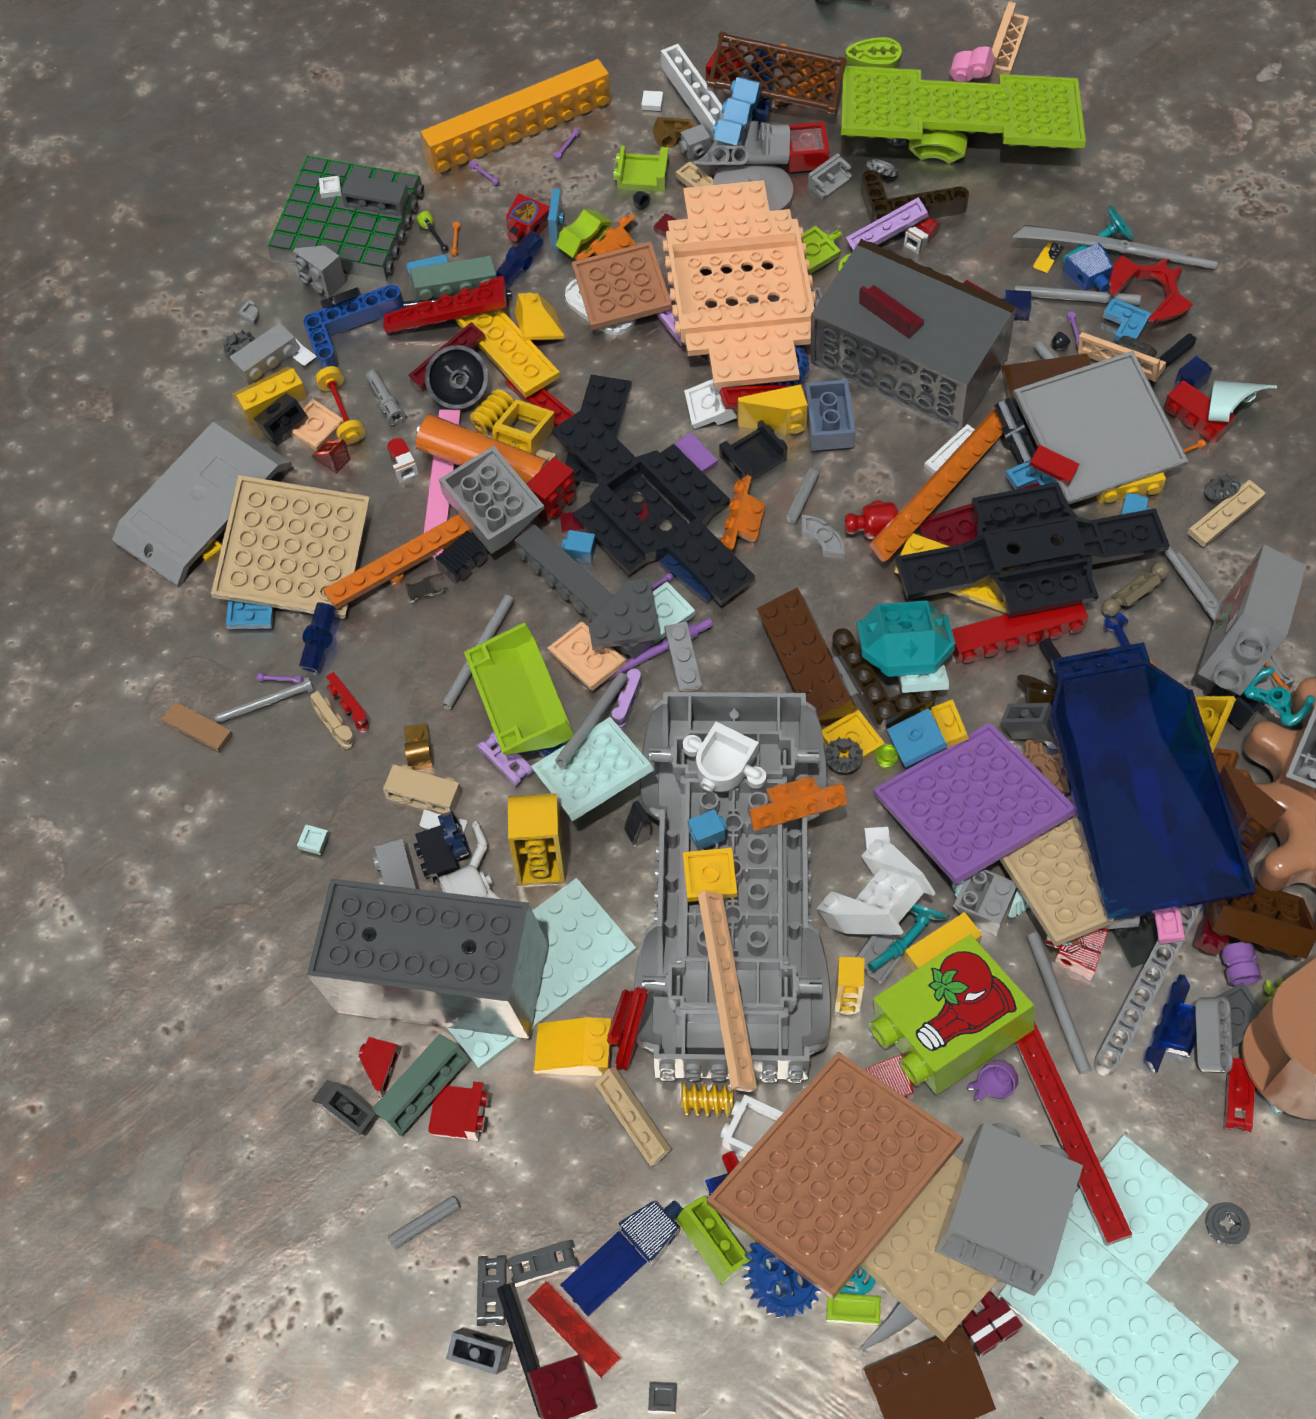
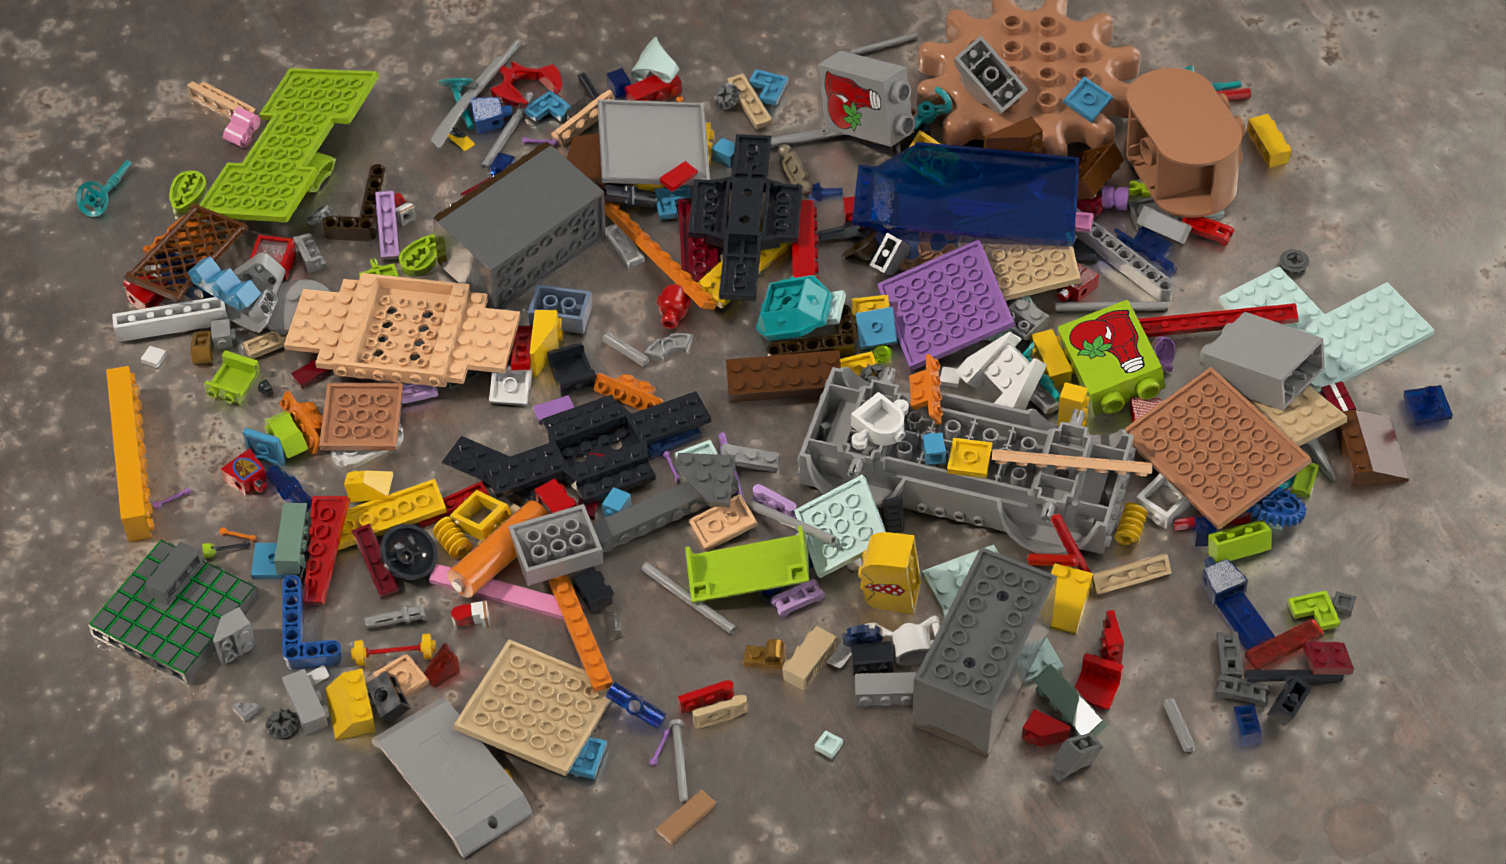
camera: 75 degrees left, 10 degrees down
white tile [319,176,342,198] -> none
black tile [320,287,361,309] -> none
medium lavender hinge [554,129,580,160] -> none
dark red panel [859,284,924,339] -> none
none -> dark azure plate [749,69,788,106]
none -> red plate [1098,610,1124,665]
none -> clear blue slope [1234,705,1262,746]
none -> lime plate [1287,590,1340,631]

